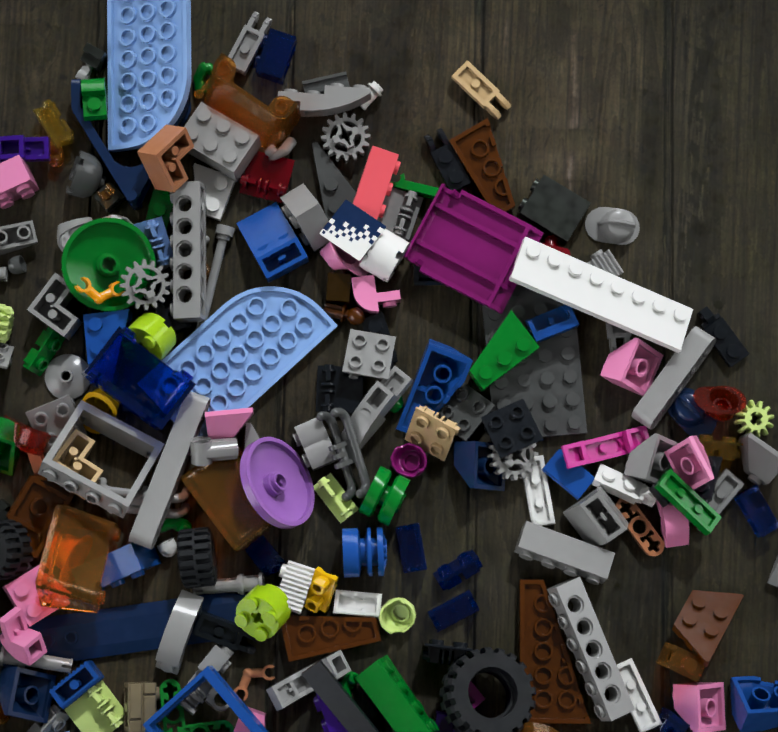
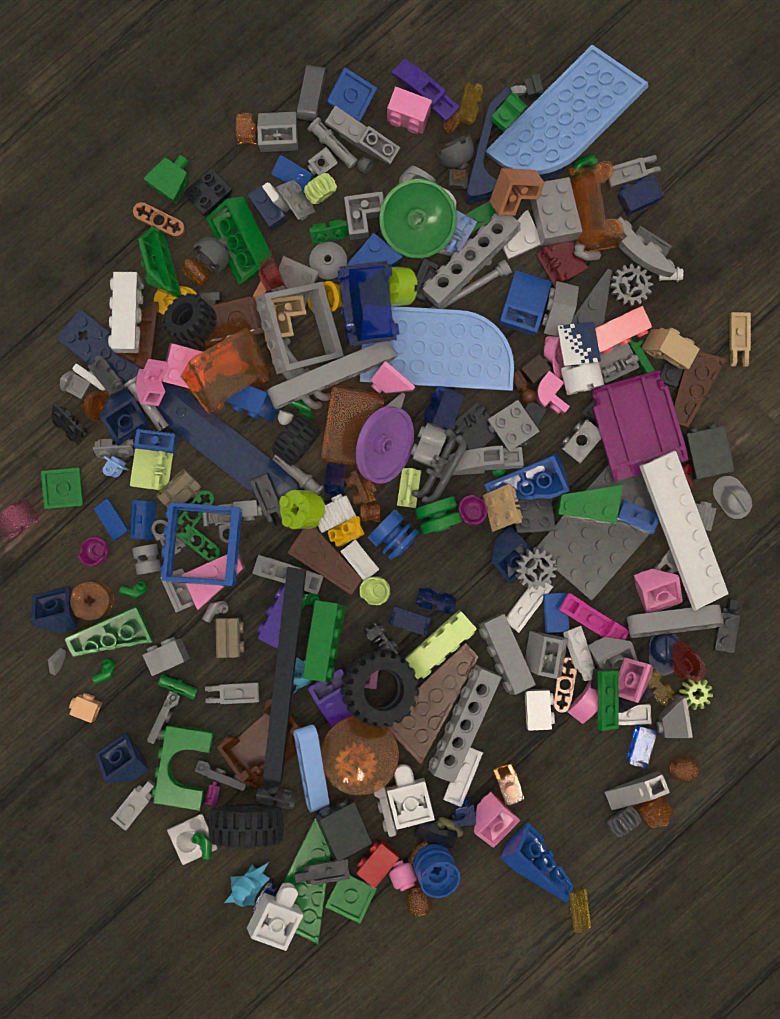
camera: 50 degrees right, 5 degrees up
light orange arm [74,277,125,304] -> none
light grey gear [119,259,171,310] -> none
light grey arch [155,590,204,675] -> none
light grey piece [190,436,239,466] -> none
nougat arm [234,664,275,701] -> none
clear blue hinge [396,523,427,573] -> none
black hinge [481,399,544,459] -> none
reddish brown wing [672,590,744,667] -> none
none -> clear orange hips [345,470,377,504]
none -> clear orange wheel [360,503,381,523]
none -> yellowish green wedge [404,610,477,679]
none -> clear blue brick [423,386,465,430]
none -> white brick [524,688,555,730]
none -> flat silver brick [560,420,601,465]
none -> tan brick [642,328,700,369]

